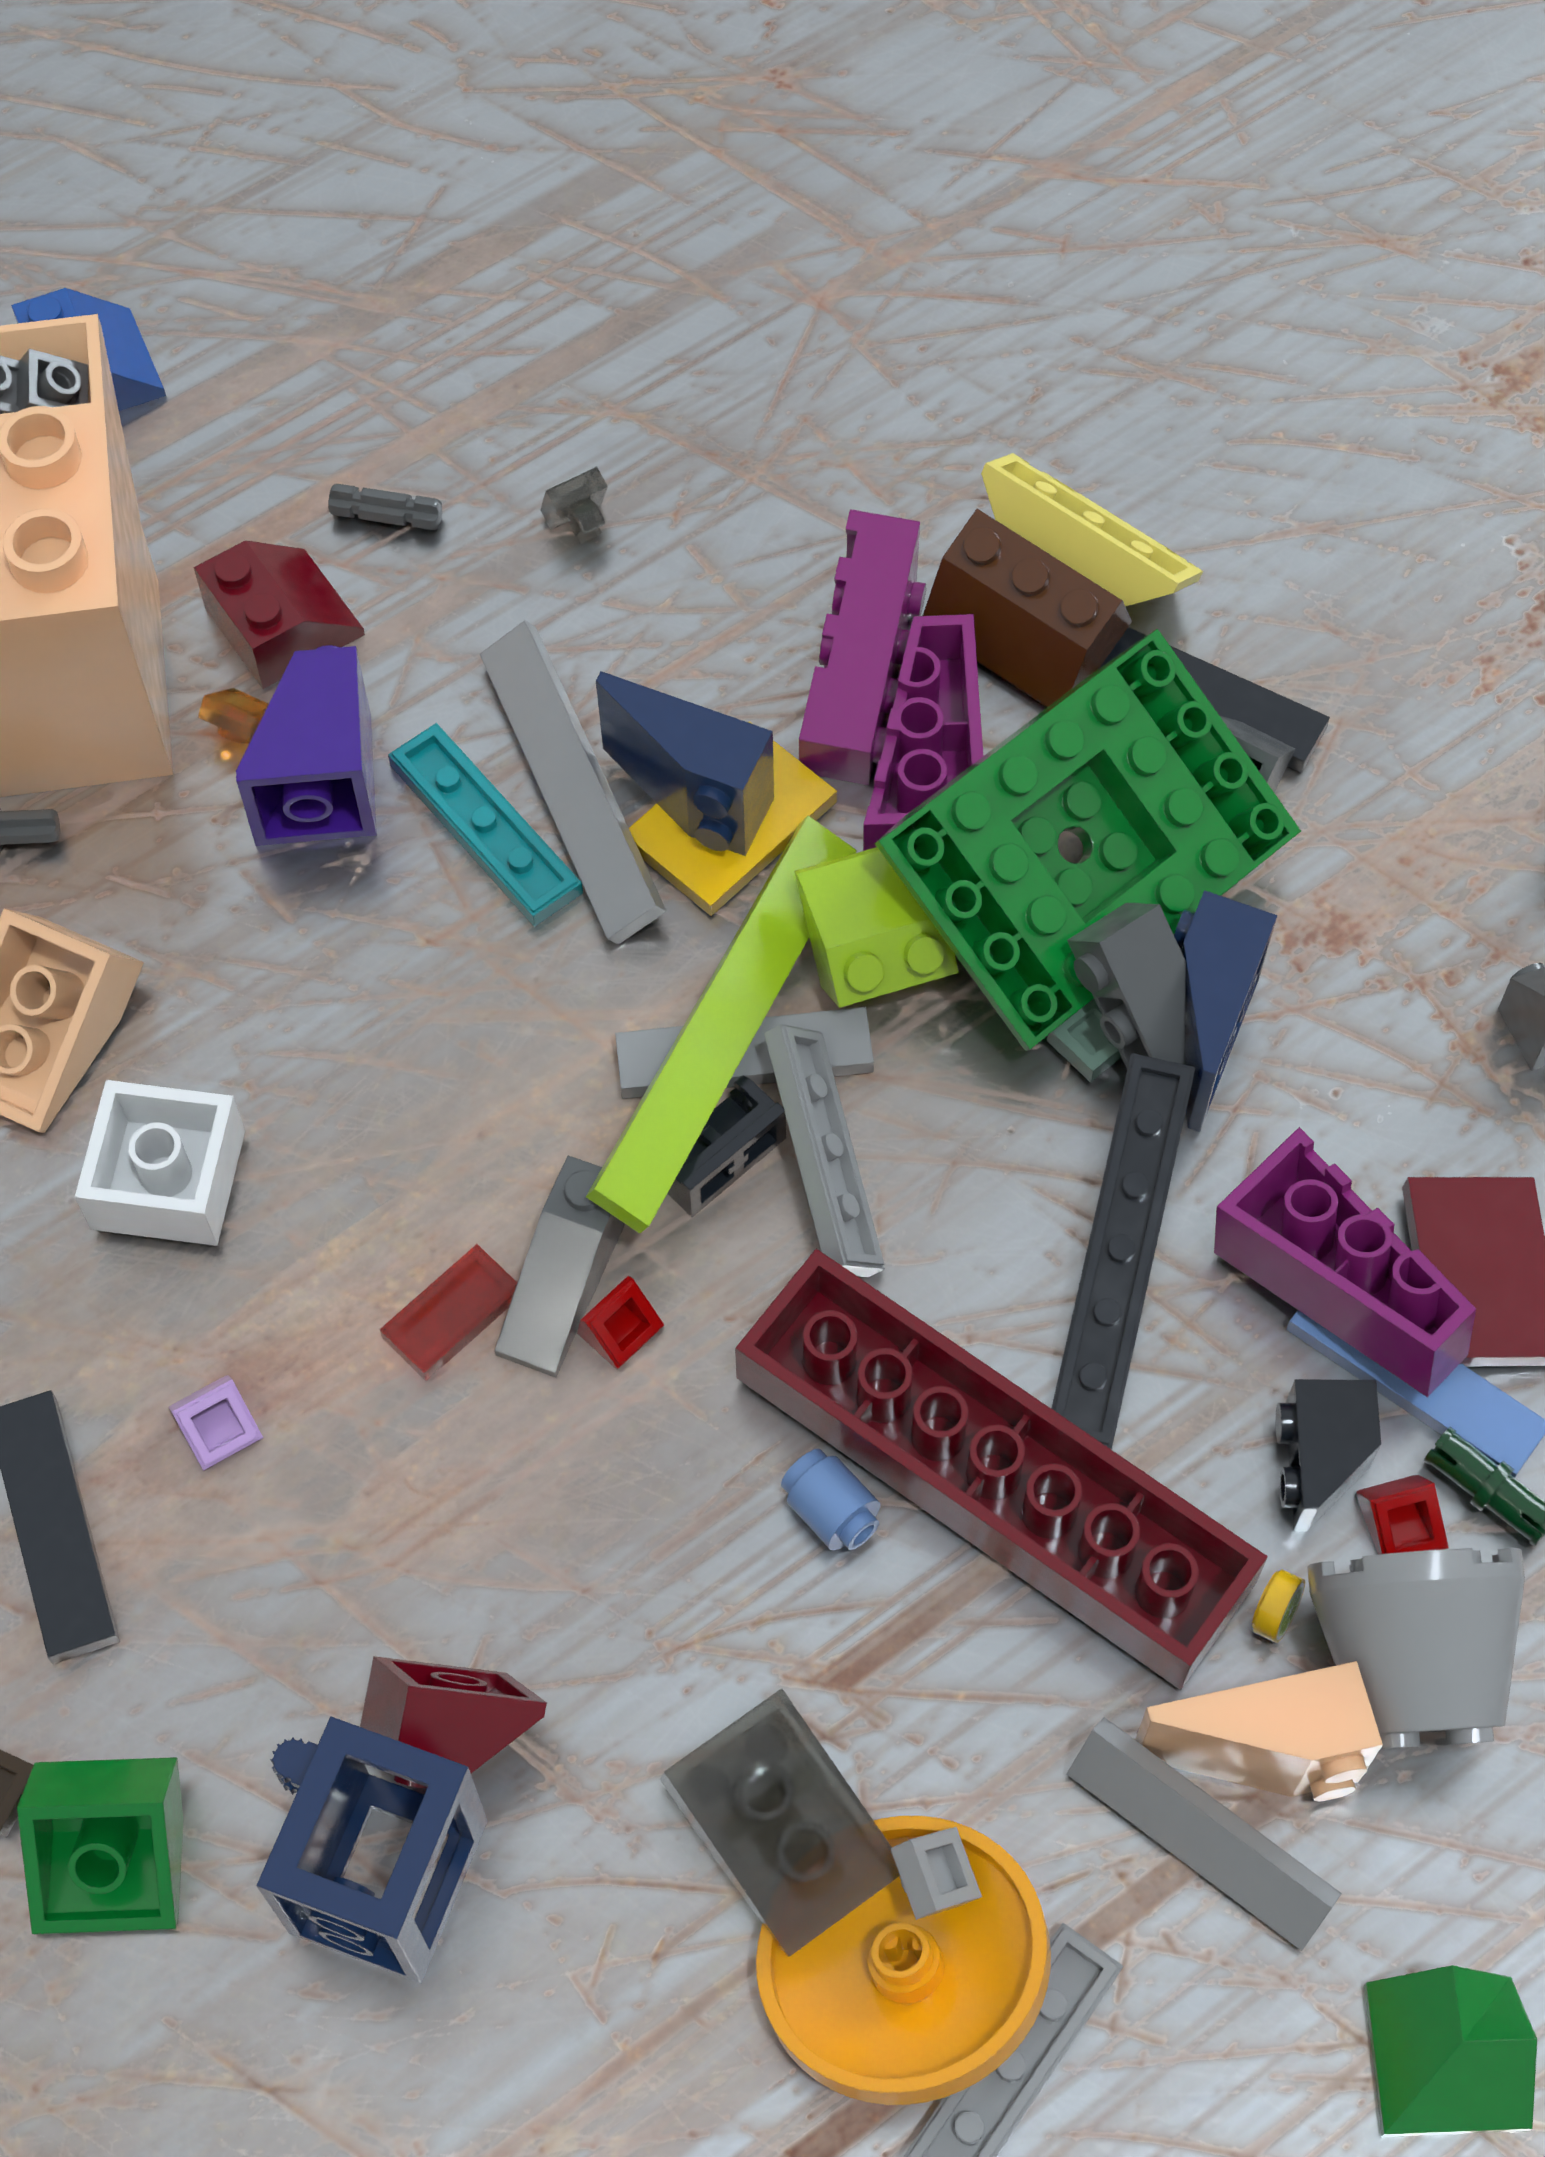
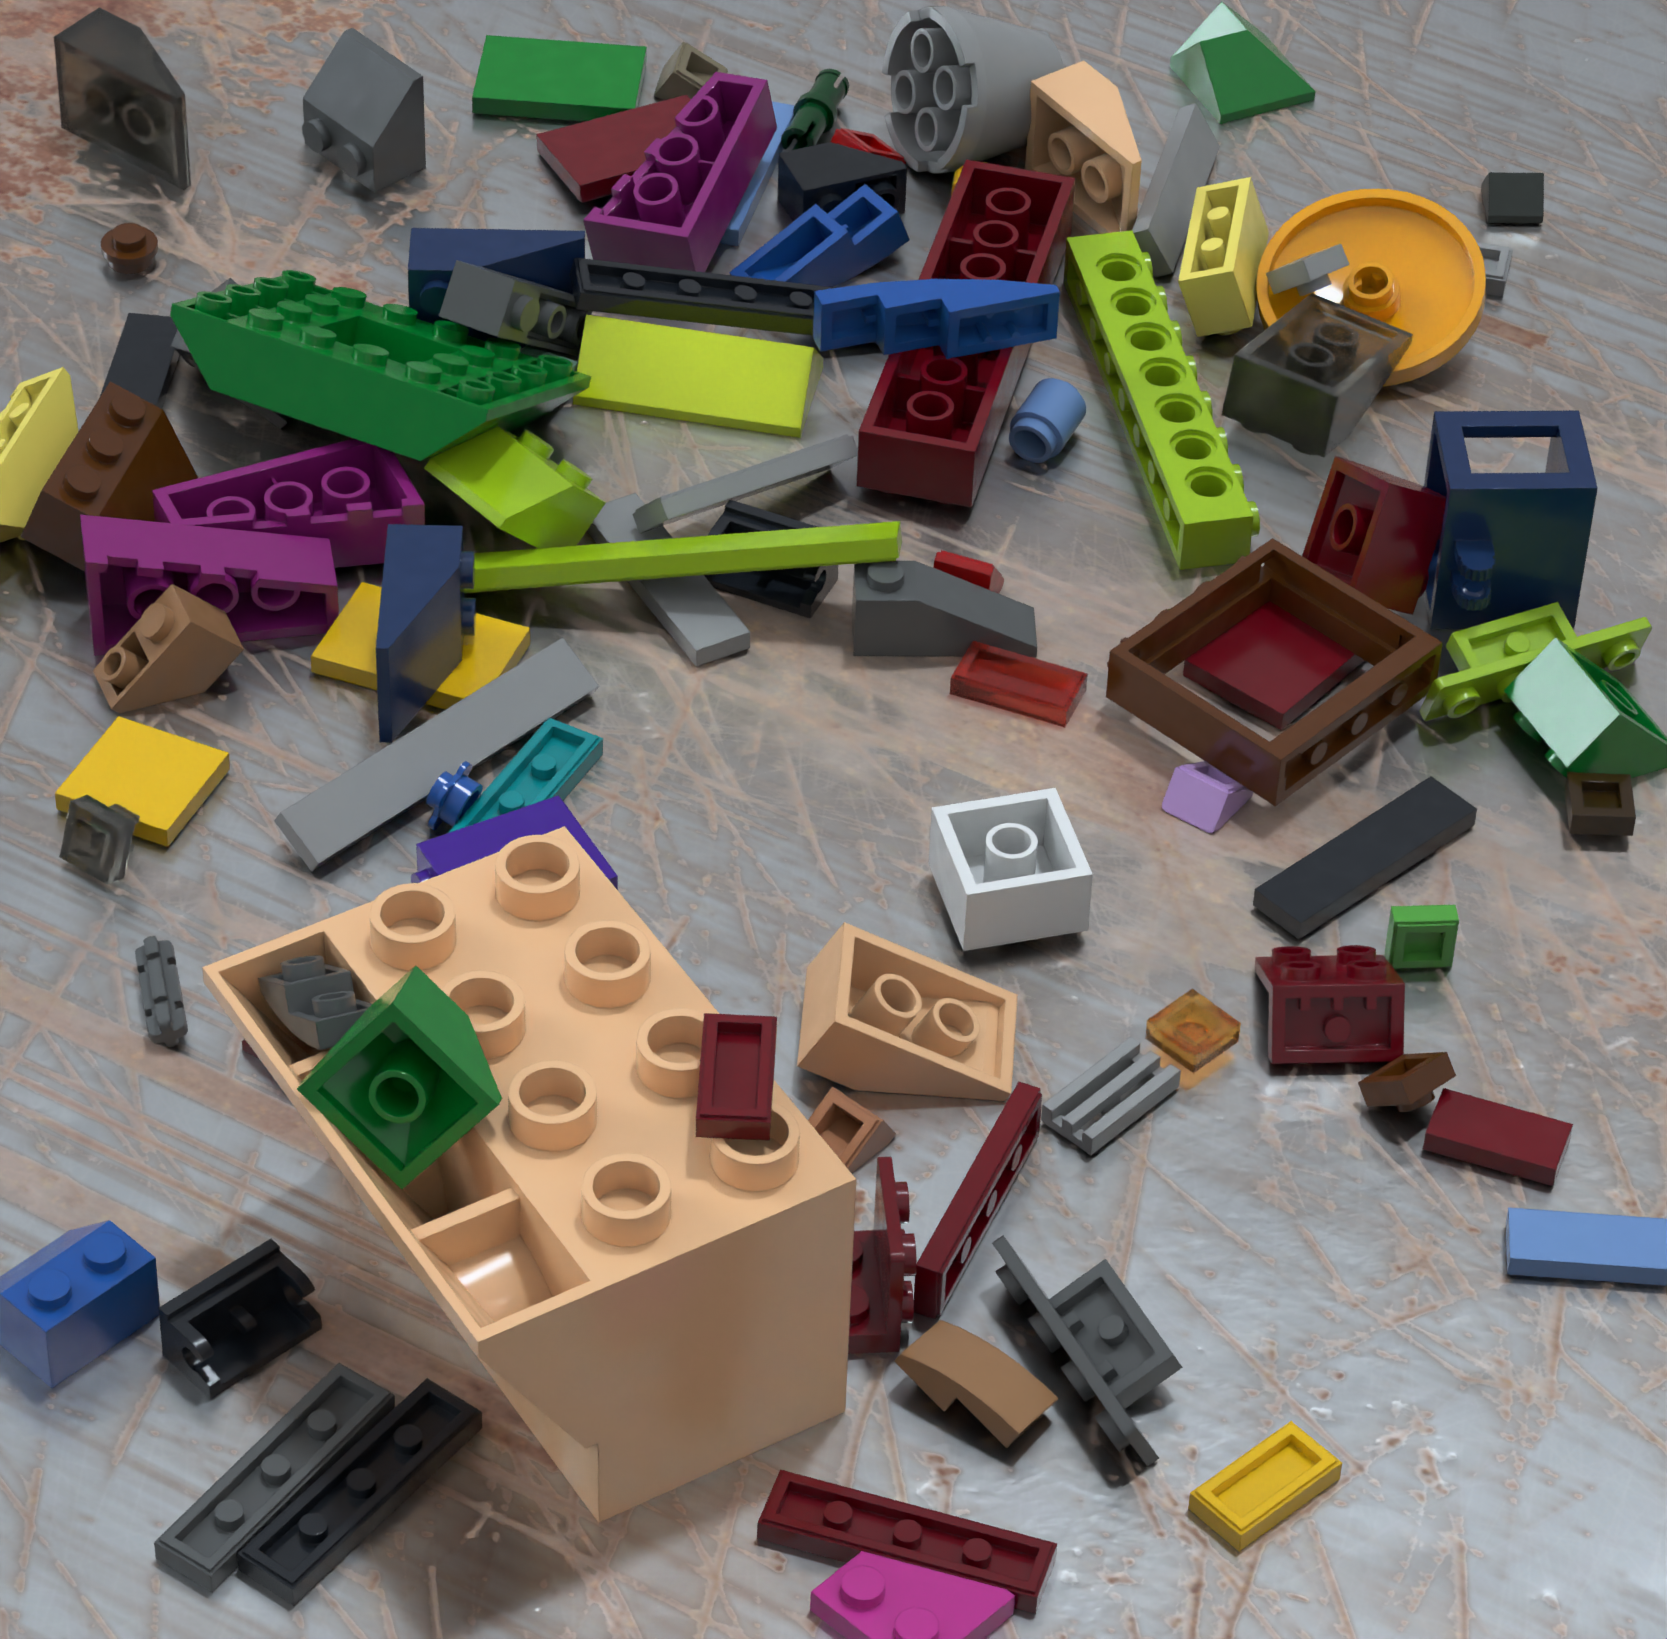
camera: 115 degrees left, 20 degrees down
none -> yellow tile [55,716,230,847]
none -> medium nougat slope [93,584,244,714]
none -> reddish brown plate [101,223,158,274]
none -> blue plate [426,761,483,830]
none -> neon yellow slope [573,314,824,438]
none -> blue slope [729,184,910,287]
none -> blue slope [813,279,1060,359]
none -> lime brick [1063,230,1260,570]
none -> reddish brown window [1106,538,1443,807]
none -> light yellow brick [1178,177,1269,337]
none -> dark red tile [1183,601,1365,730]
none -> lime bracket [1419,602,1652,721]

